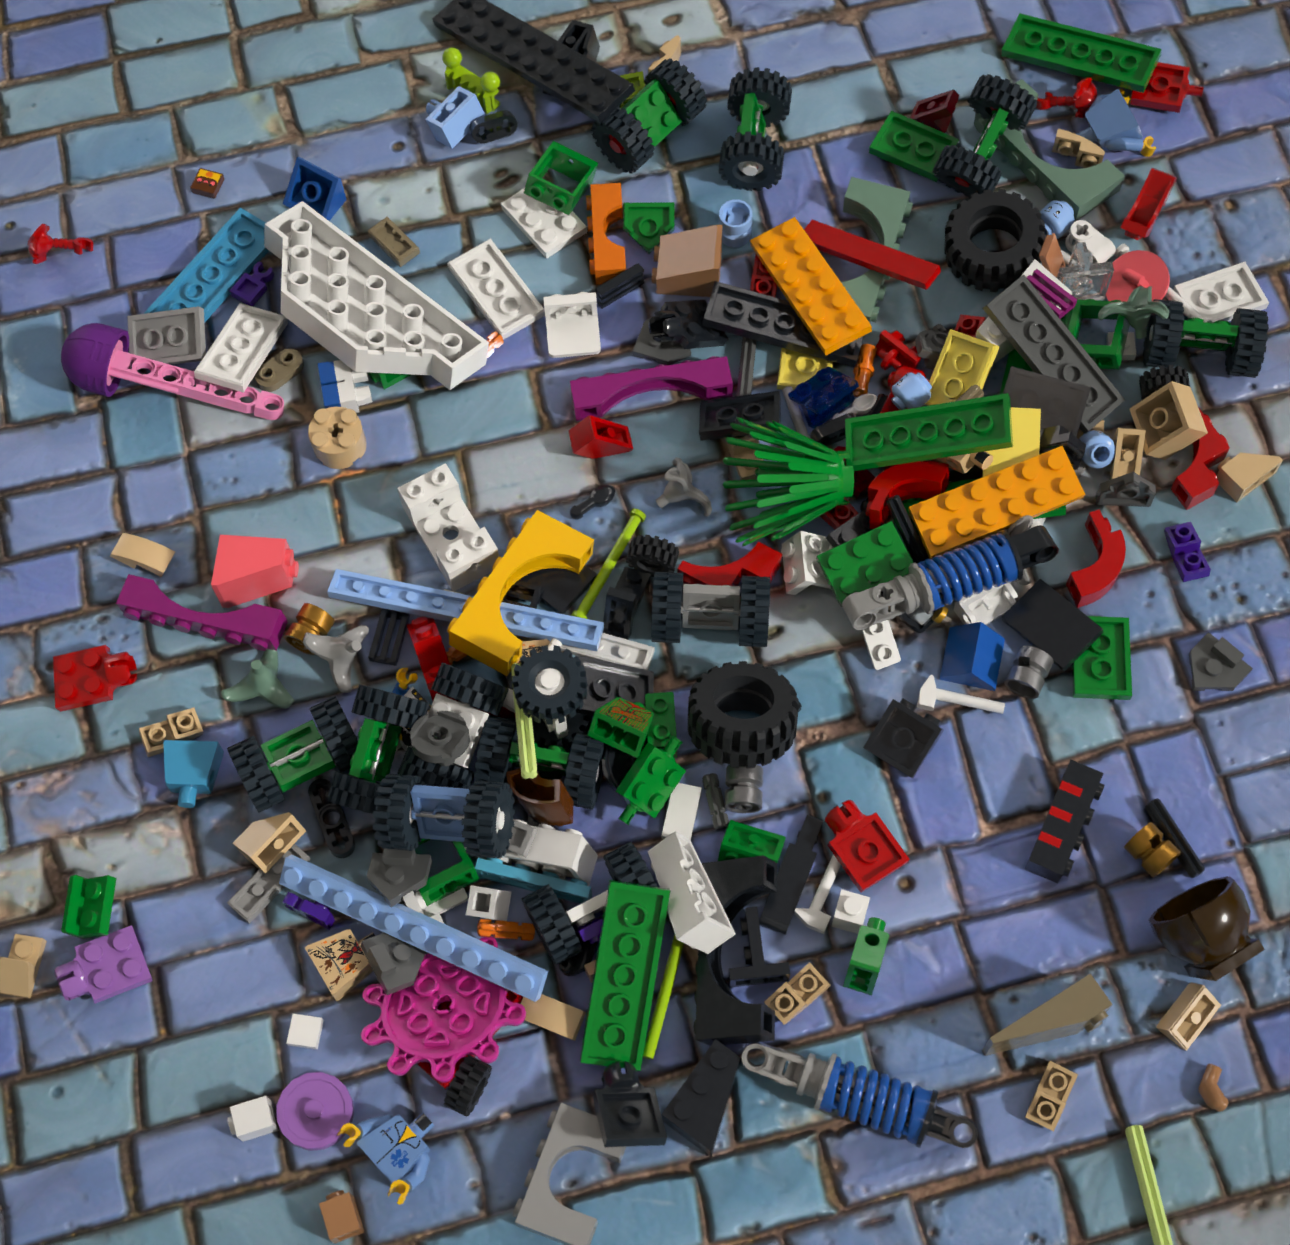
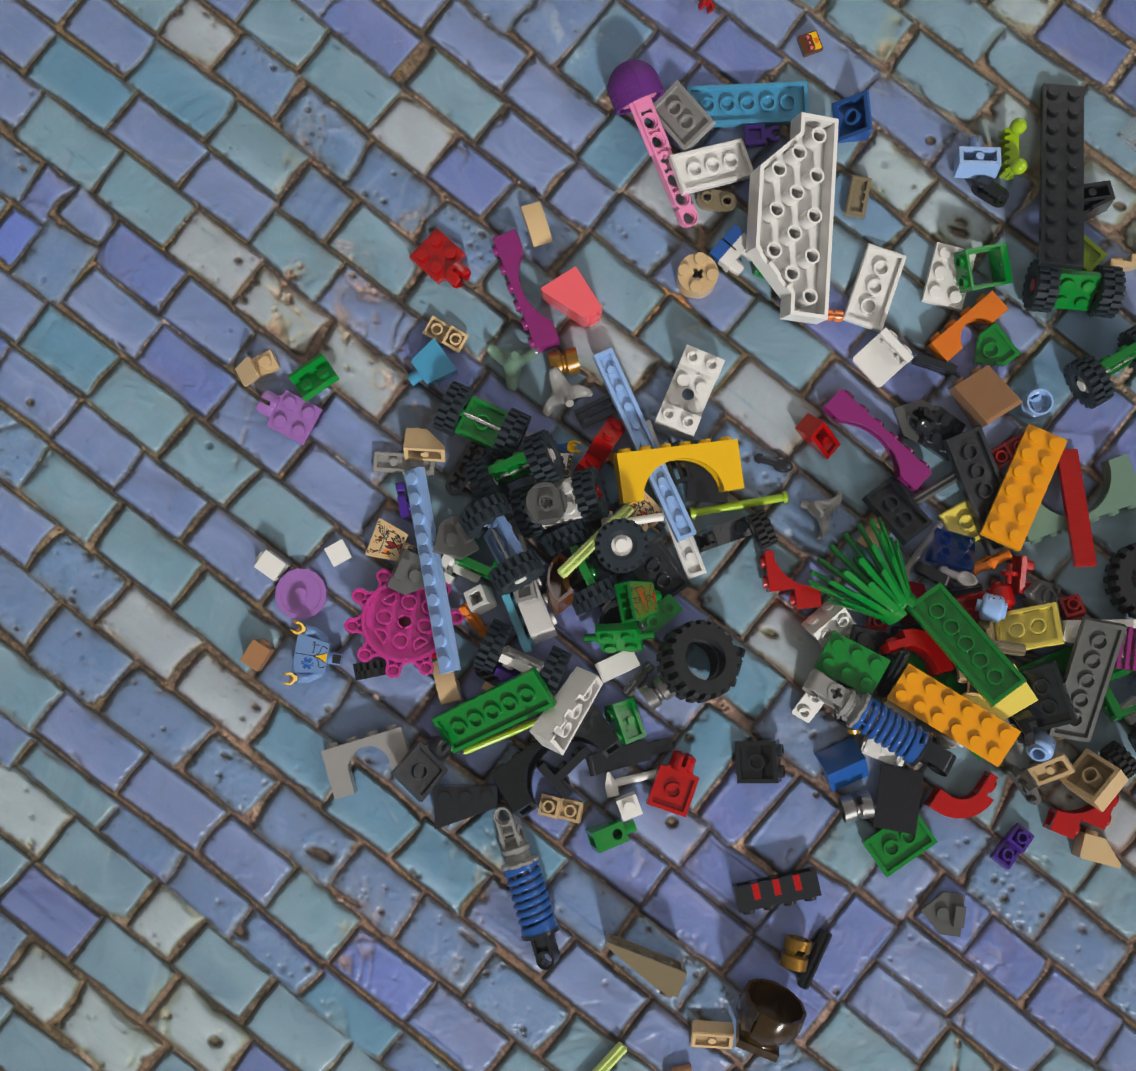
camera: 50 degrees right, 20 degrees up
black plate [651,572,770,647] -> none
white piece [917,675,1005,714] -> none
tan slope [1025,1061,1078,1131] -> none

